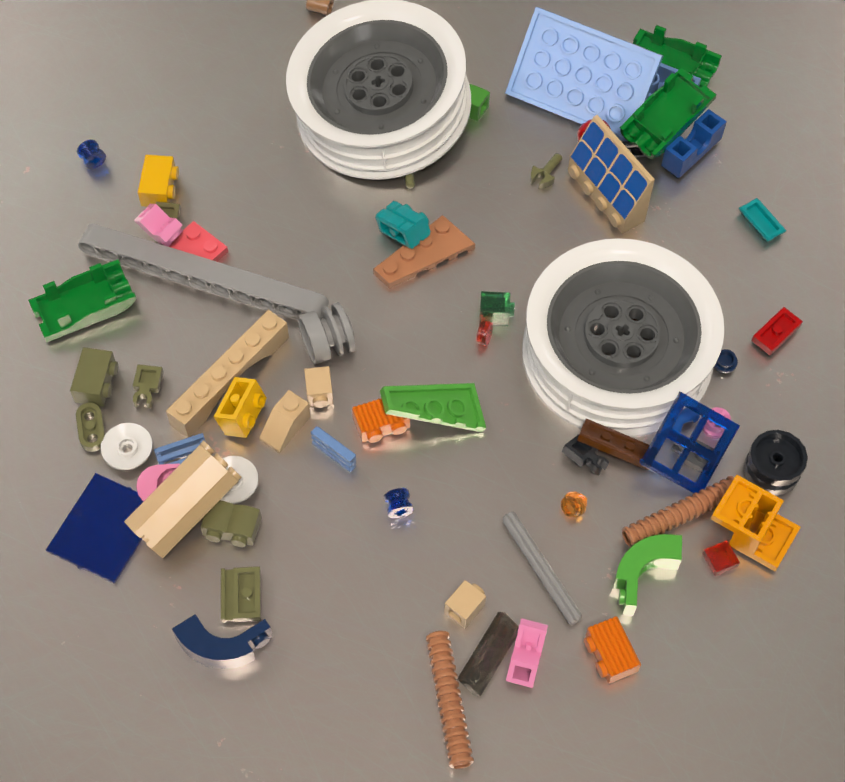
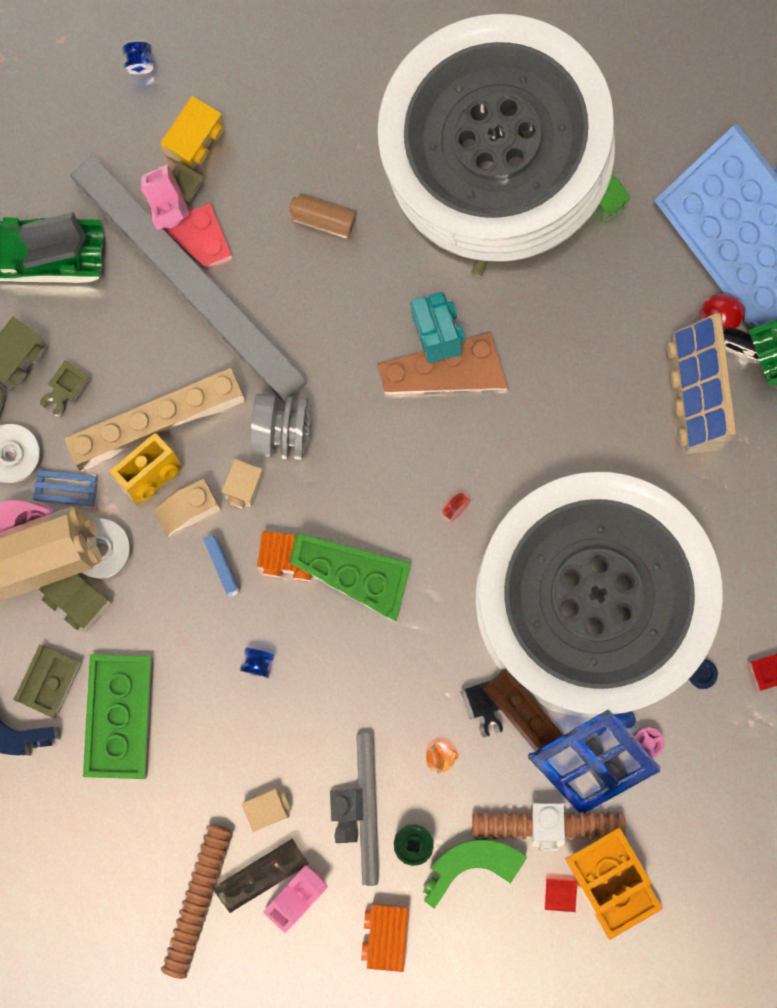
camera: 30 degrees right, 20 degrees up
clear green brick [479,291,515,326] -> none
olive bar [530,153,562,189] -> none
black wheel [743,430,808,496] -> none
none -> dark grey panel [18,212,86,268]
none -> bright green plate [83,654,152,779]
none -> medium nougat brick [288,193,357,239]
none -> dark grey plate [330,789,363,843]
none -> dark green wheel [393,824,434,866]
none -> white bracket [531,804,565,852]

